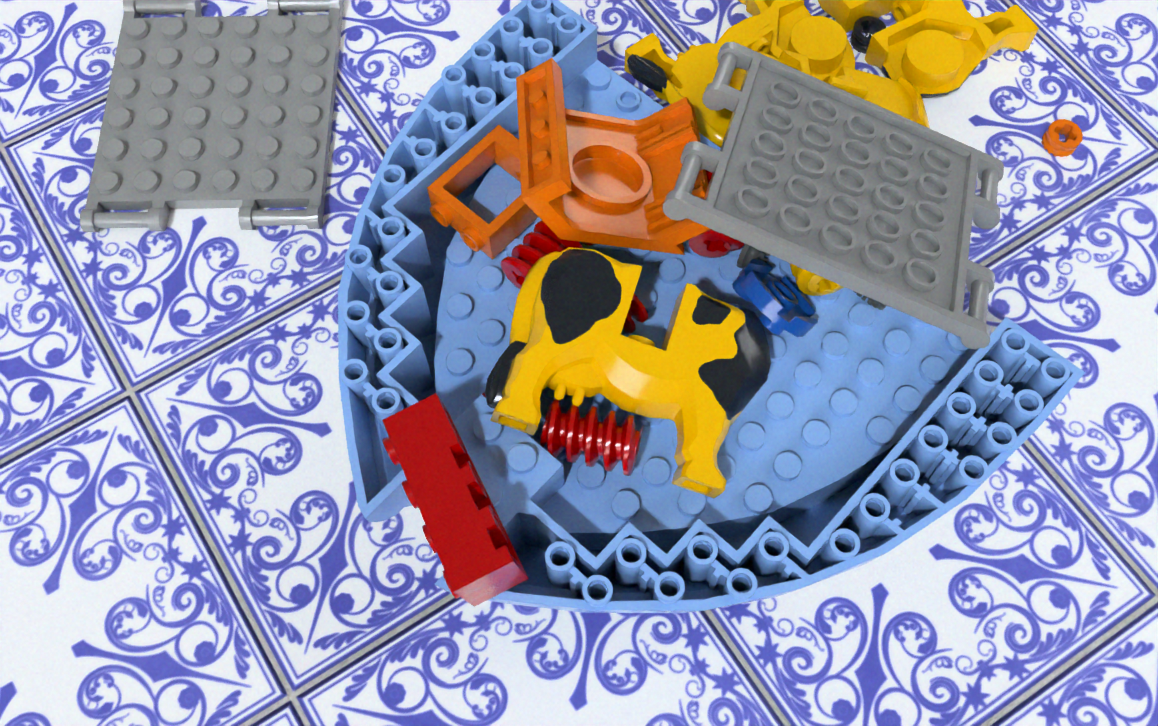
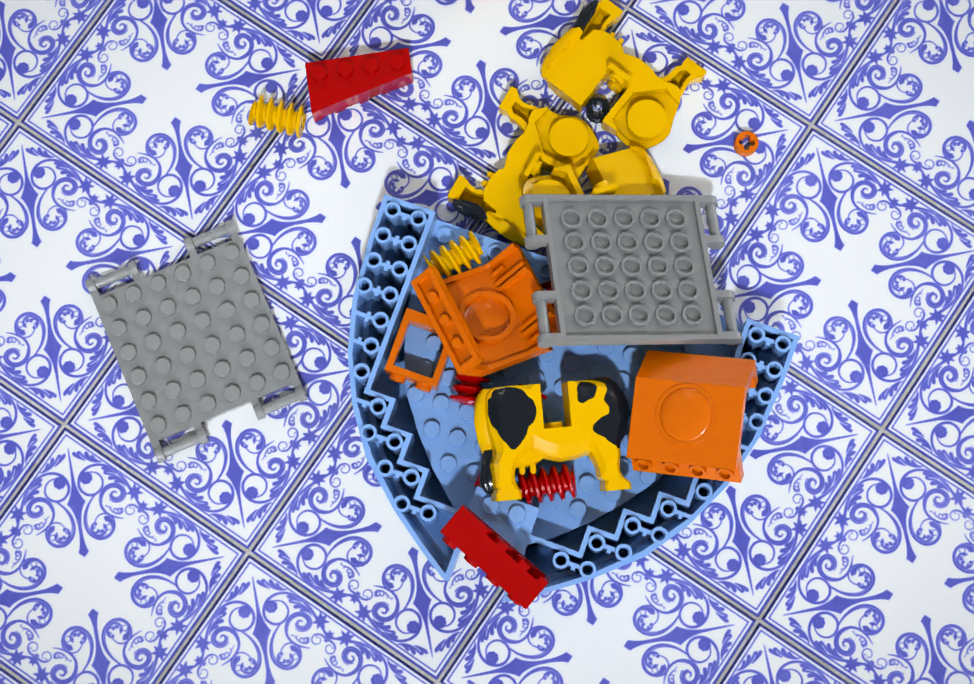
camera: 20 degrees left, 15 degrees up
blue plate [732,259,818,337] -> none
none -> yellow piece [422,230,484,277]
none -> orange panel [626,350,758,483]

